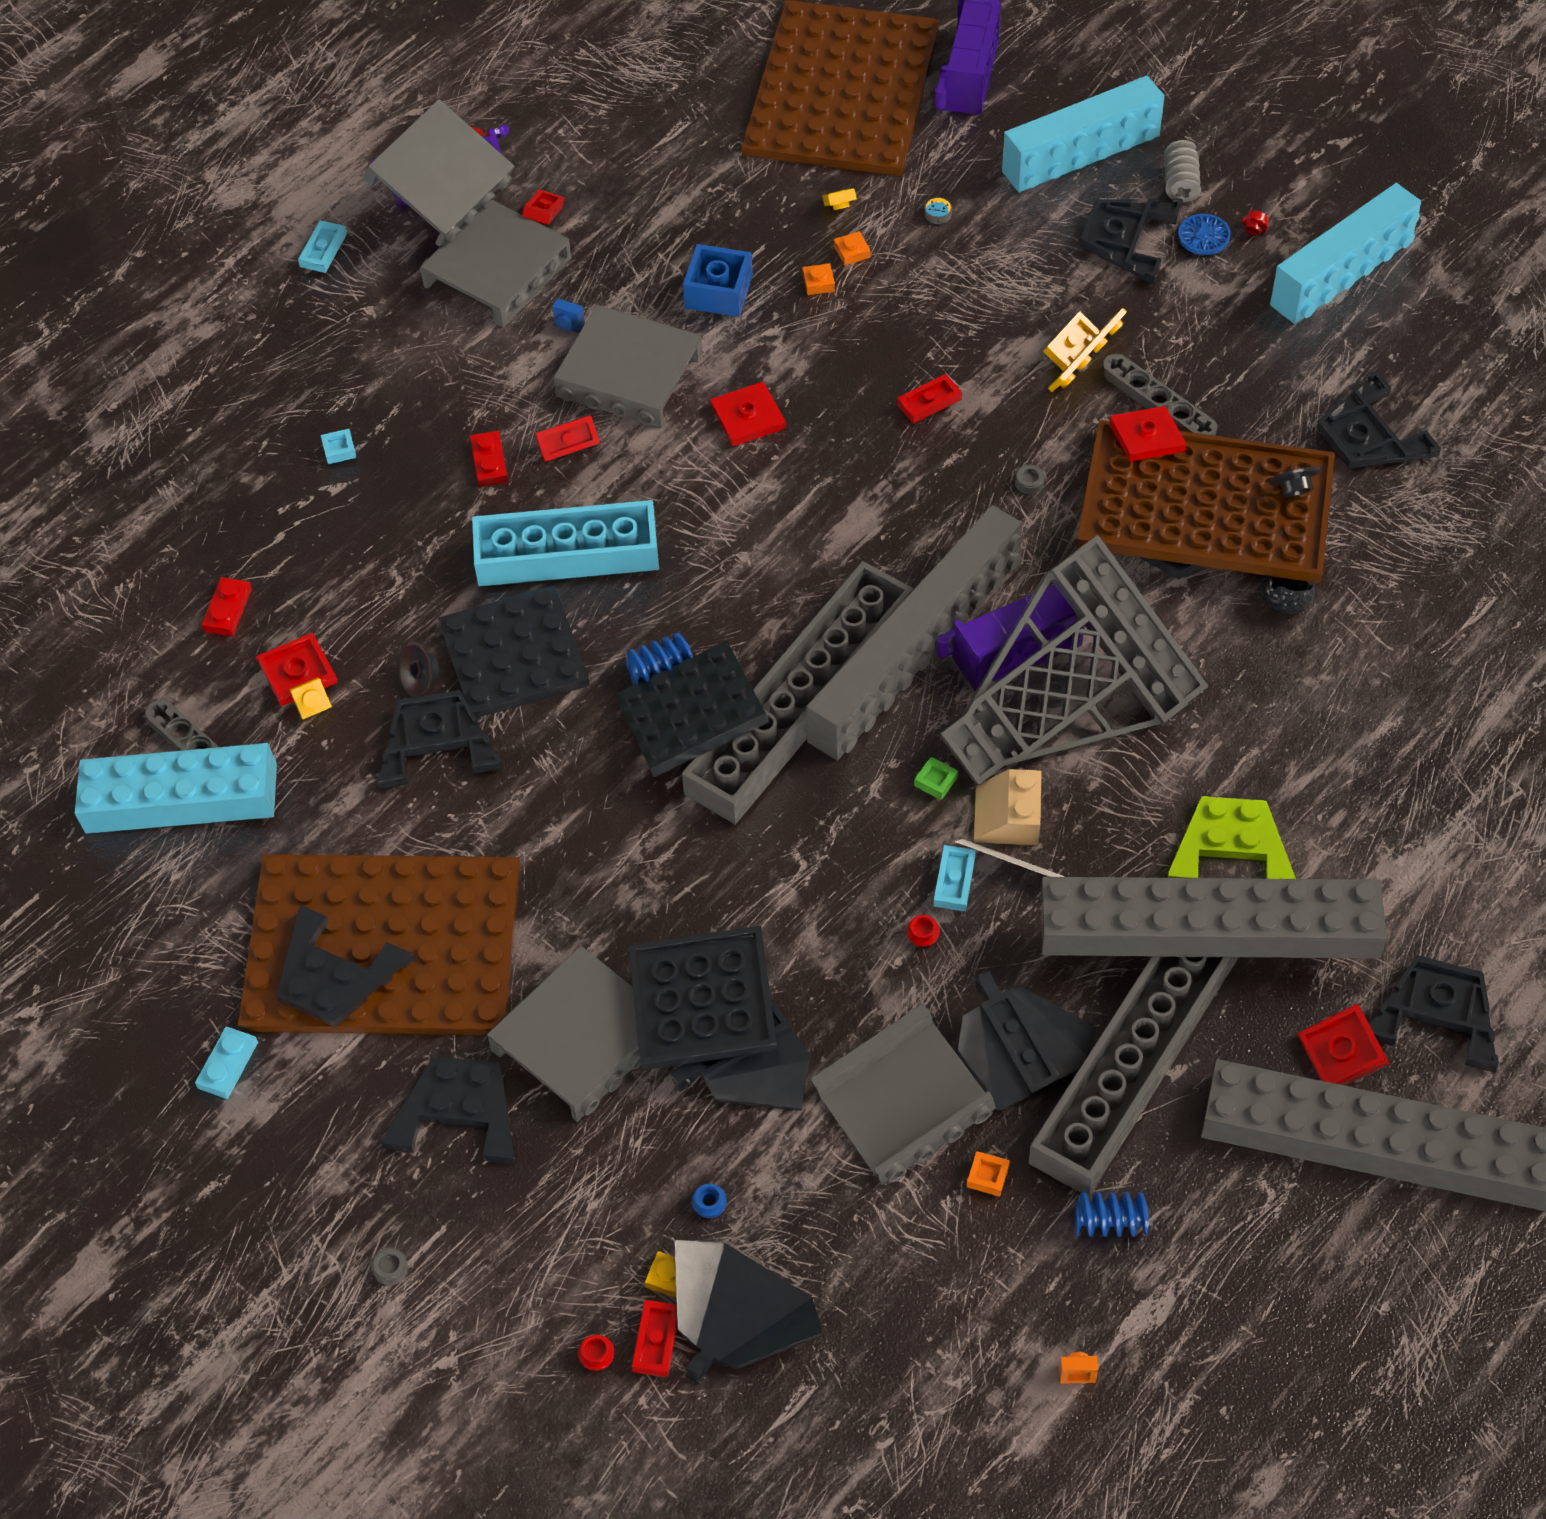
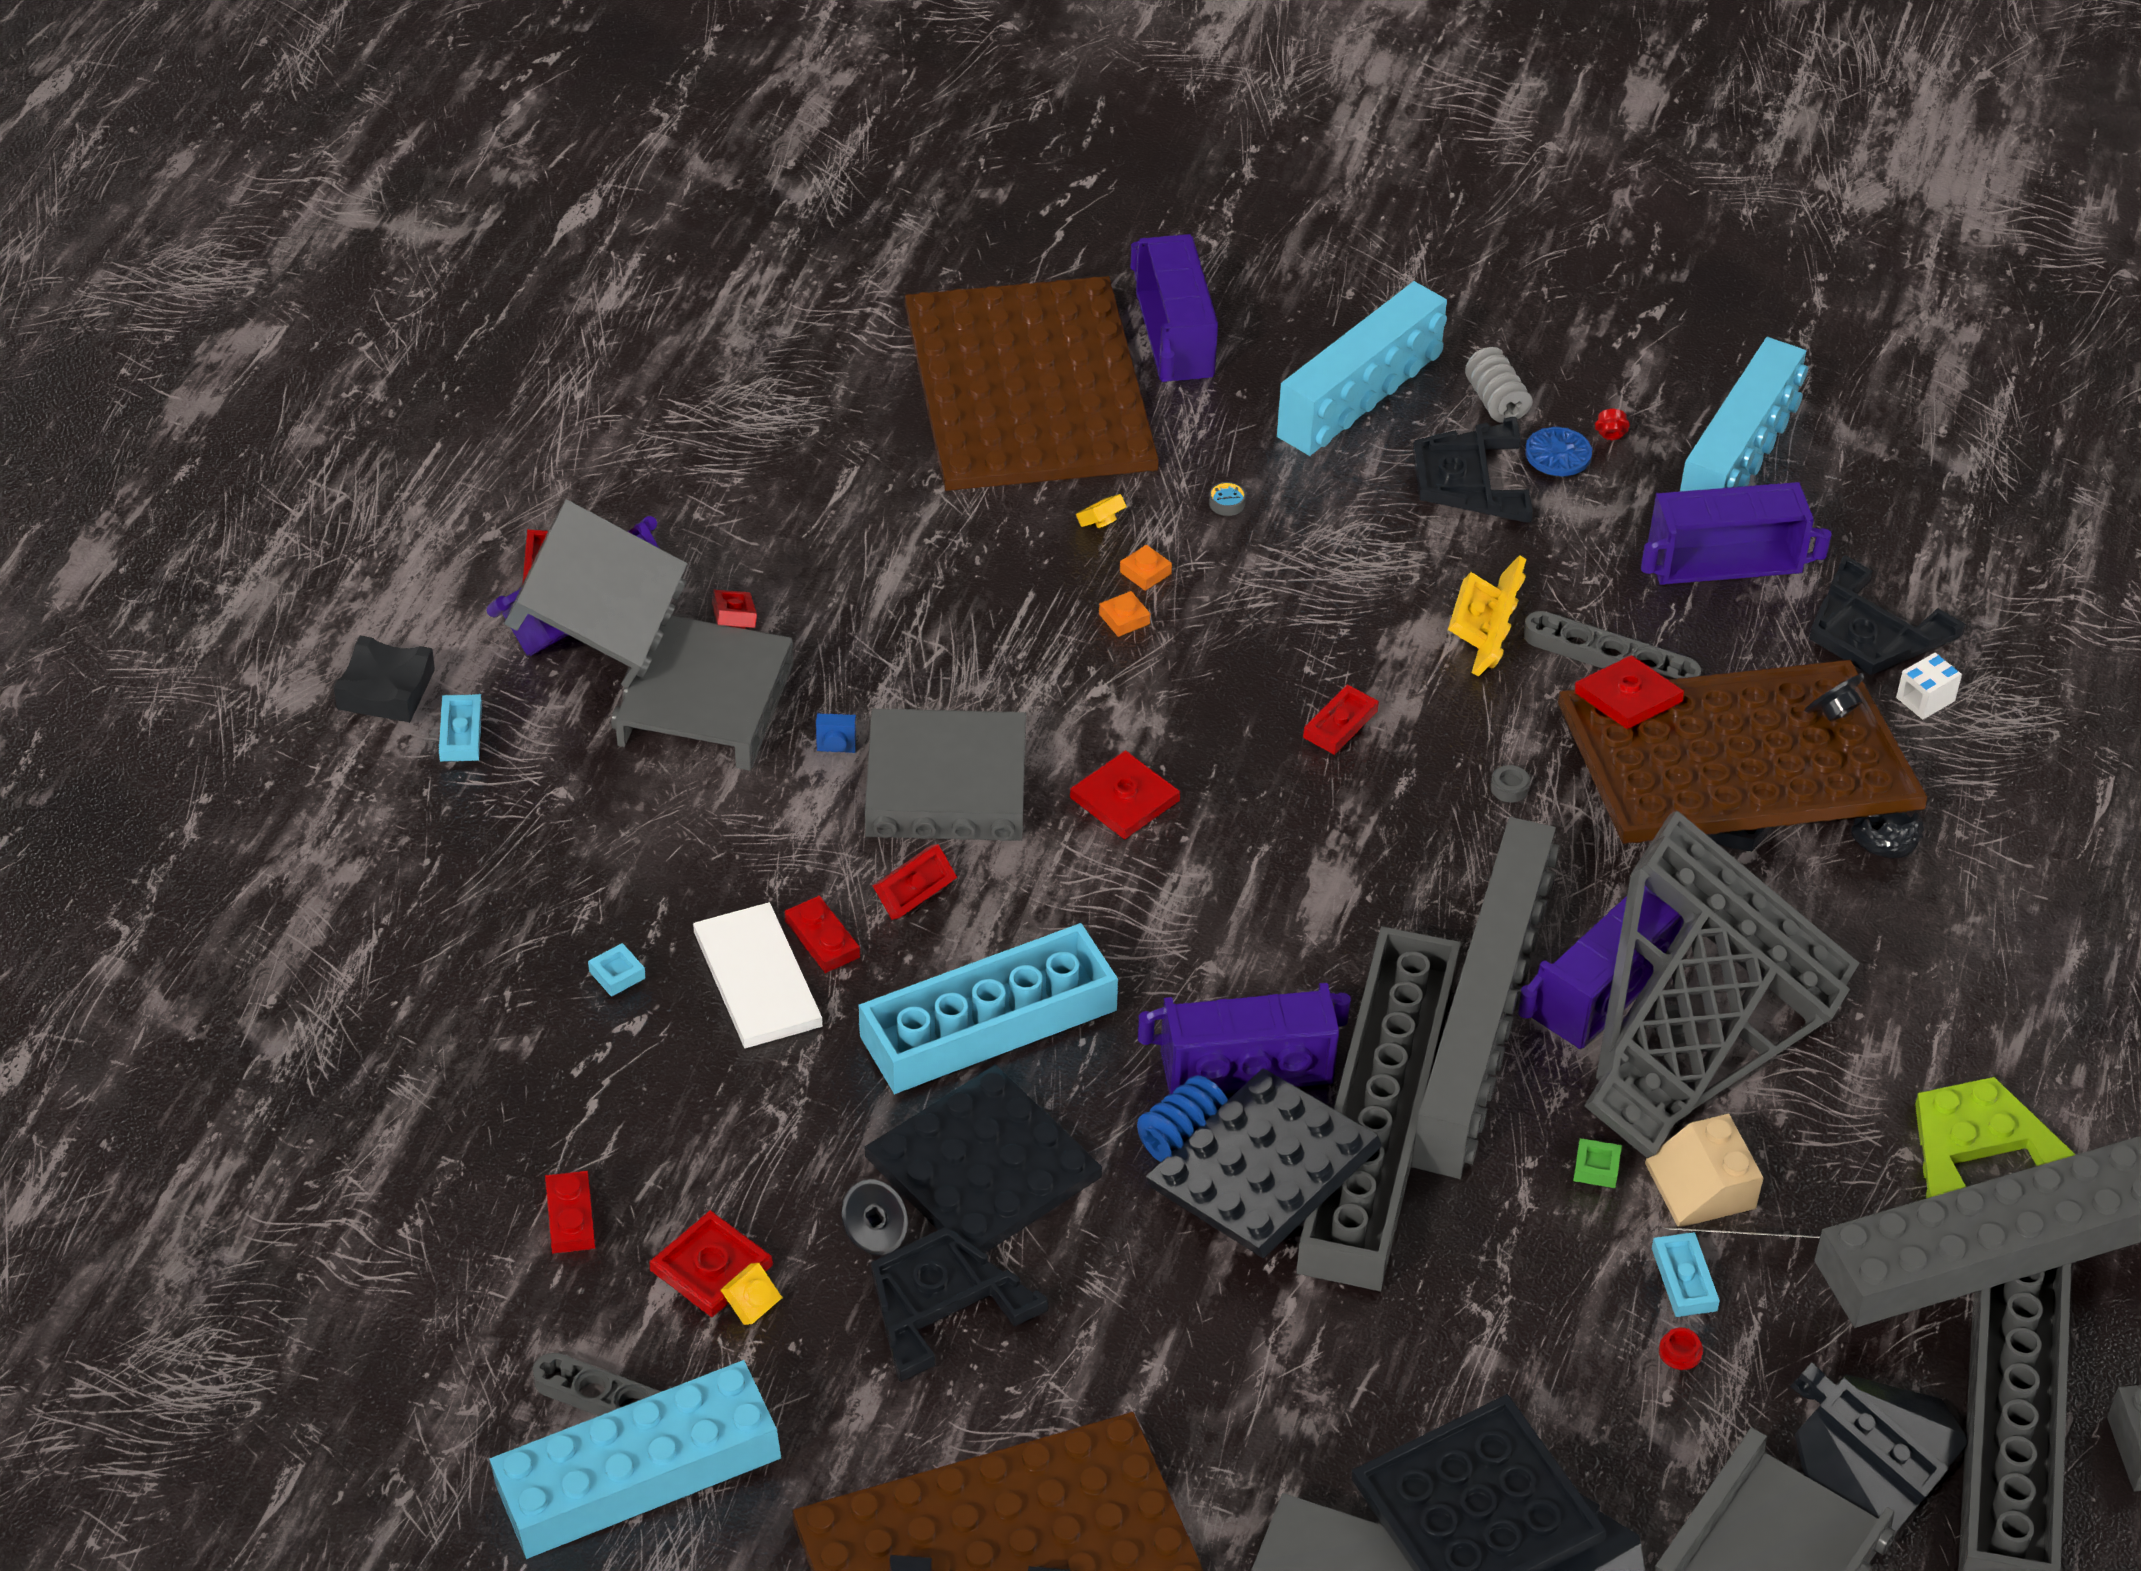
camera: 25 degrees left, 10 degrees down
blue brick [683,244,753,317] -> none
none -> black brick [334,635,435,723]
none -> white tile [693,902,822,1049]
none -> dark purple container [1138,983,1351,1094]
none -> dark purple container [1641,482,1832,585]
none -> white brick [1896,653,1962,720]

